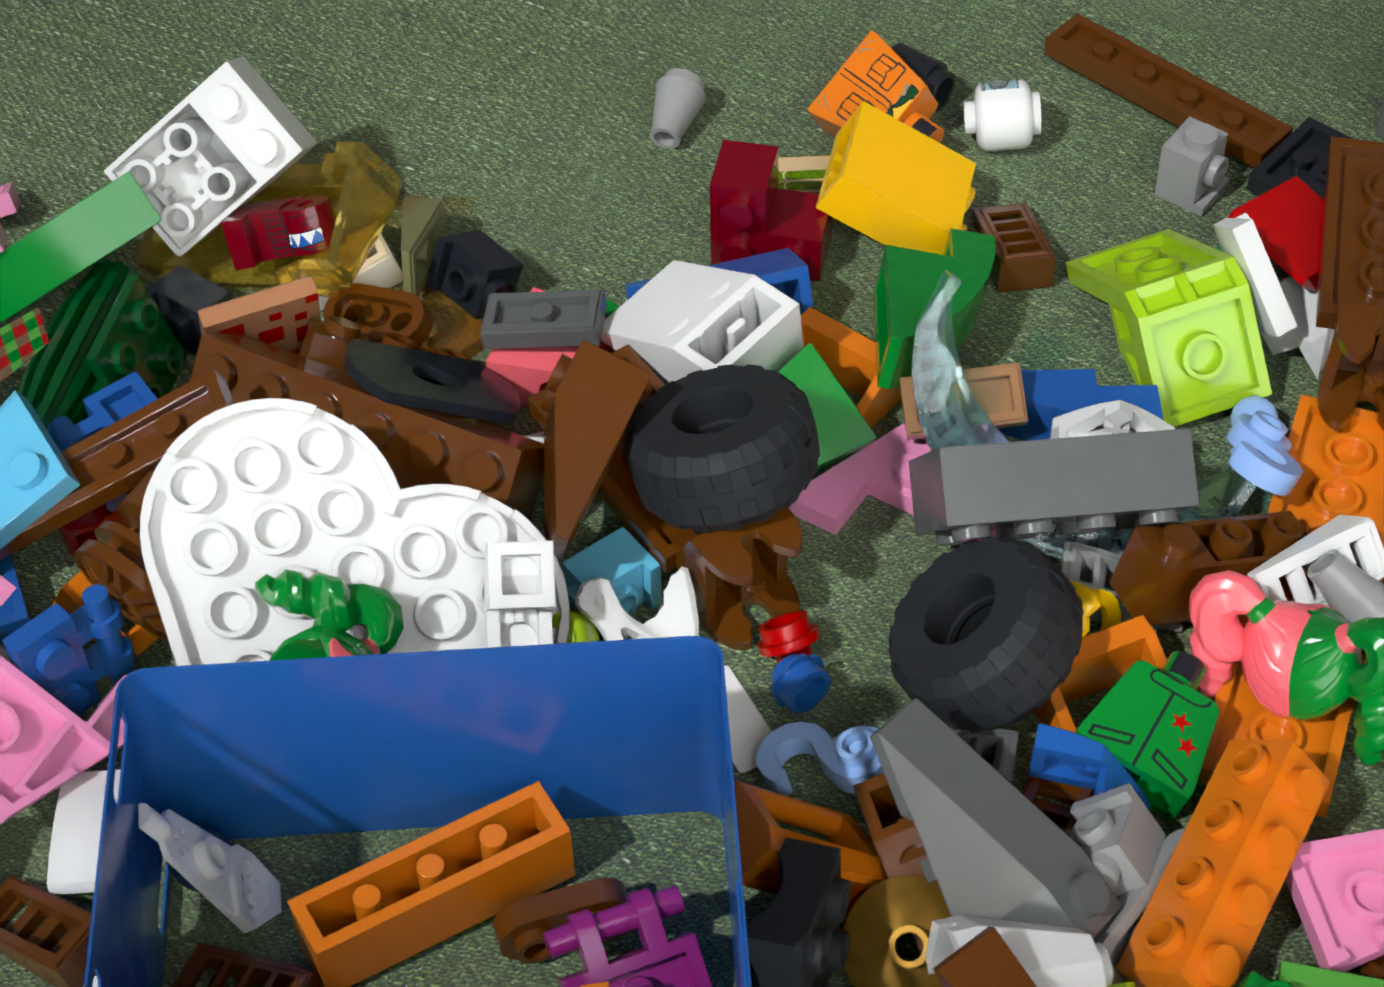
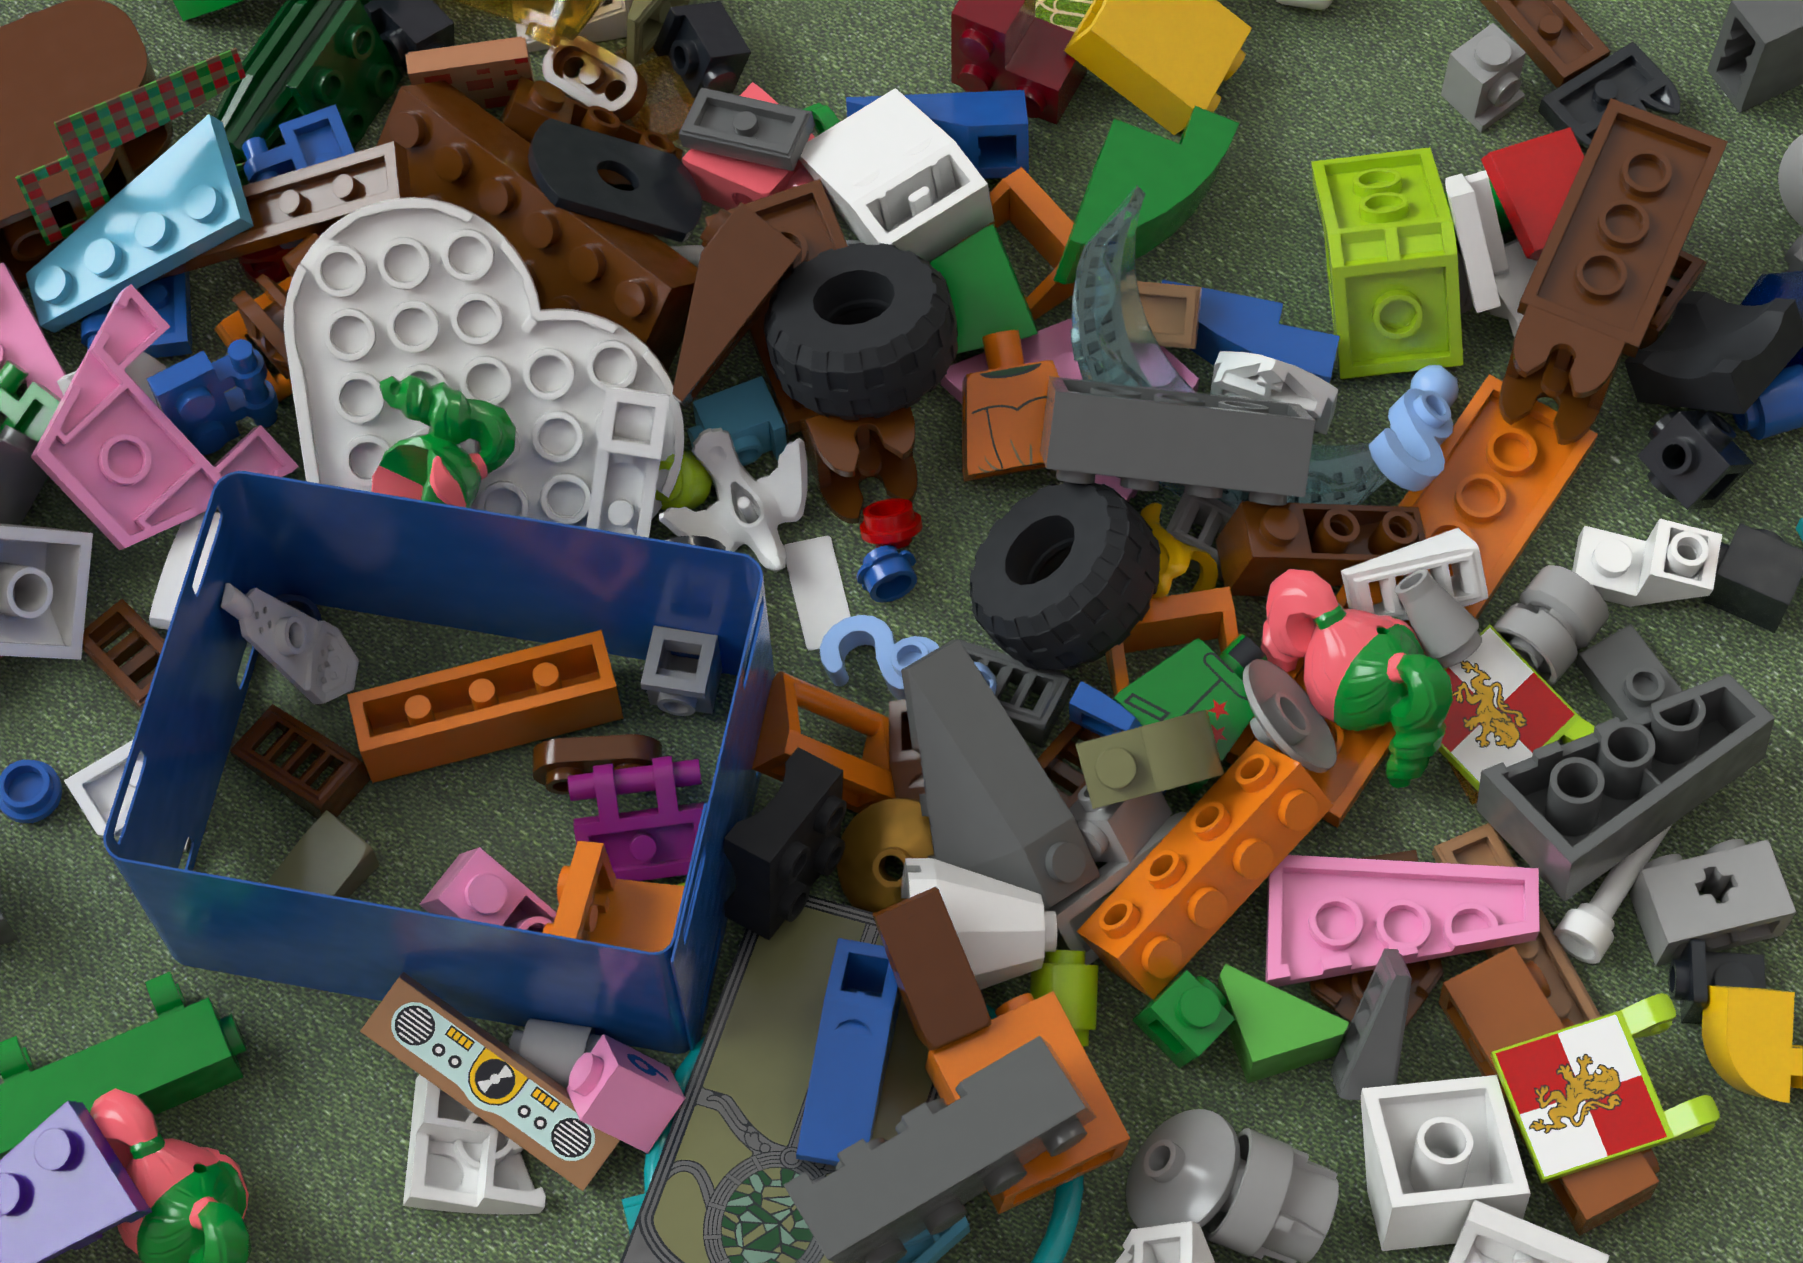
camera: 15 degrees right, 15 degrees up
reddish brown slope [972,202,1055,293] -> none
none -> light grey brick [640,626,722,716]
none -> orange torso [962,330,1059,482]
none -> olive brick [1075,710,1224,809]
none -> light grey dish [1243,659,1337,773]

